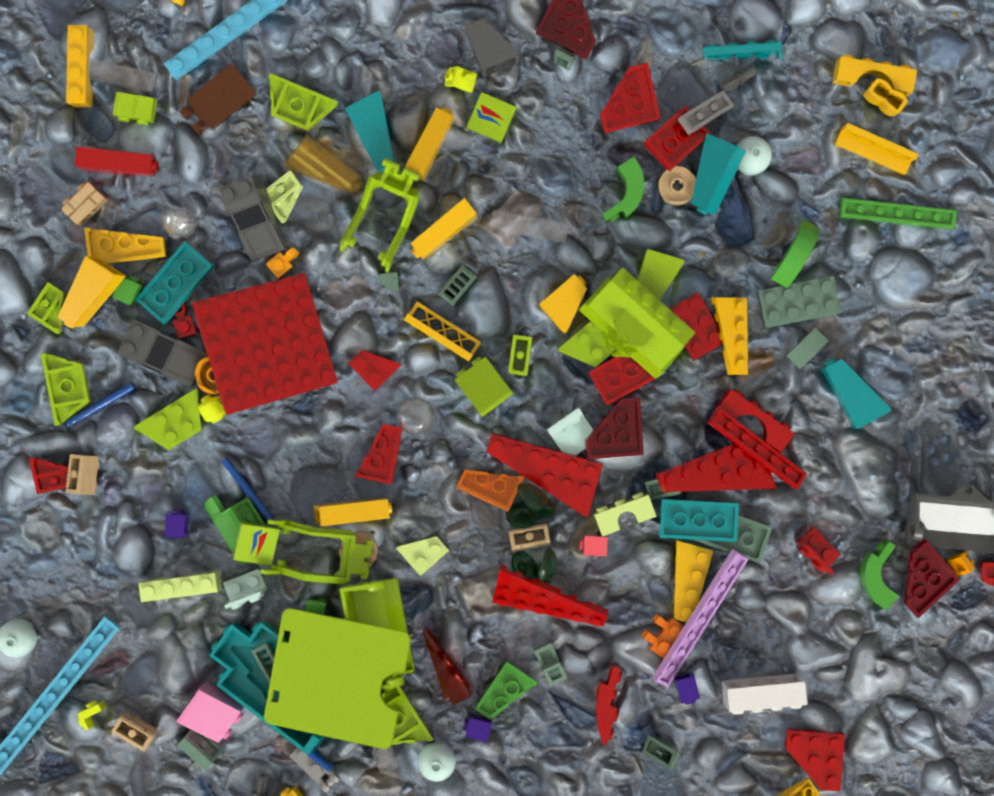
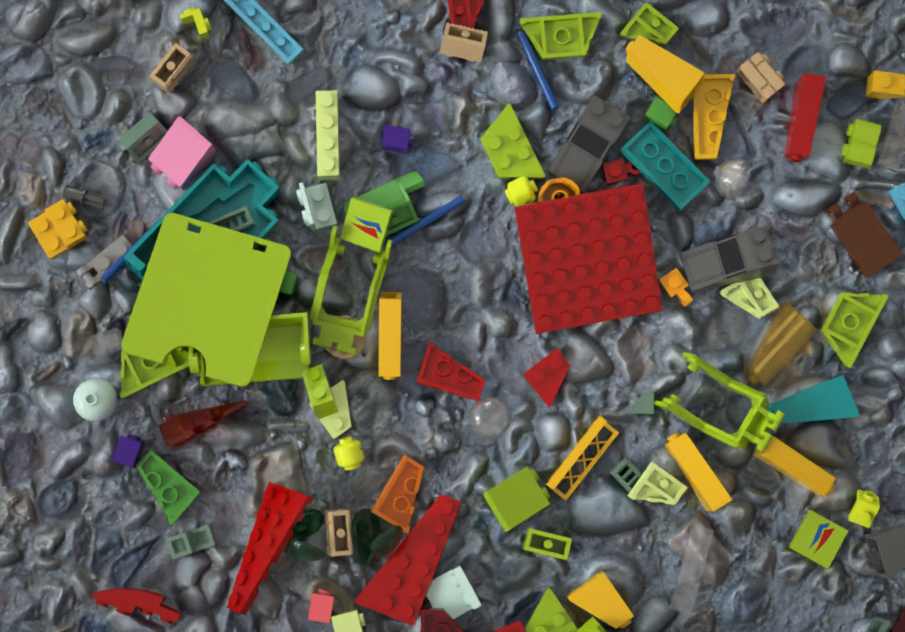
camera: 90 degrees right, 5 degrees down
none -> lime brick [301,364,339,419]
none -> neon yellow head [334,436,365,470]
none -> yellowish green wing [627,461,688,505]

